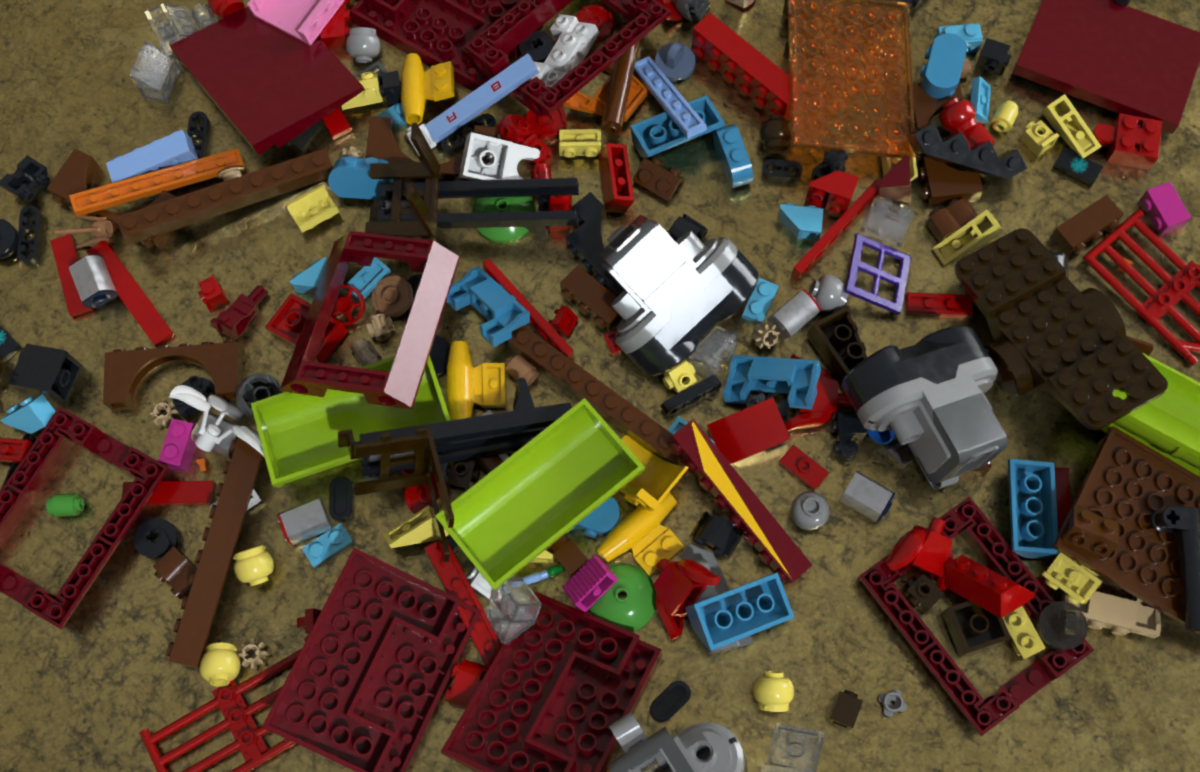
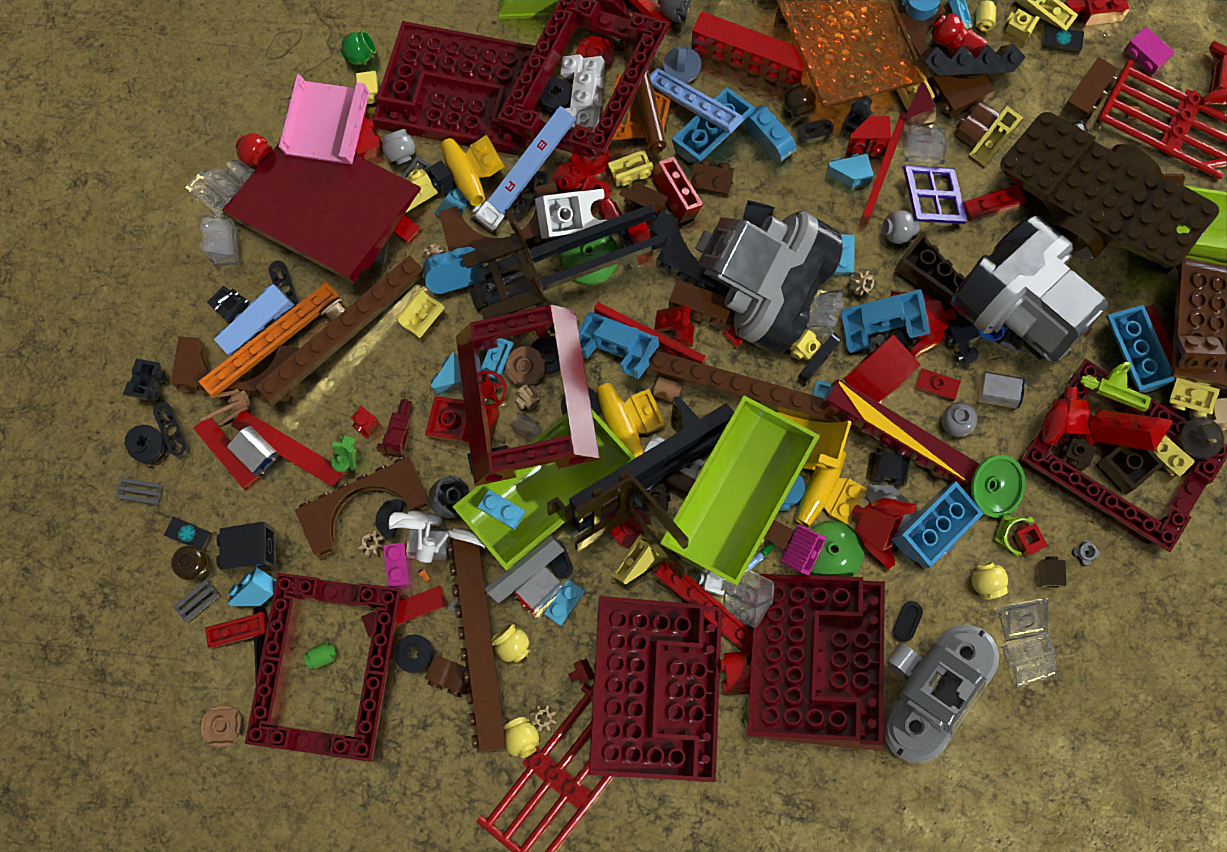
camera: 20 degrees left, 5 degrees up
flat silver piece [767,289,821,340] -> none
none -> black cylinder [207,285,250,324]
none -> bright green hips [331,435,357,472]
none -> medium azure plate [478,490,526,530]
none -> light grey tile [485,536,564,603]
none -> reddish brown bracket [619,182,668,214]
none -> red plate [654,305,691,332]
none -> bright green dish [971,455,1026,518]
none -> lime helmet [994,515,1034,556]
none -> red brick [1013,523,1048,558]
none -> lime piece [1080,362,1151,412]

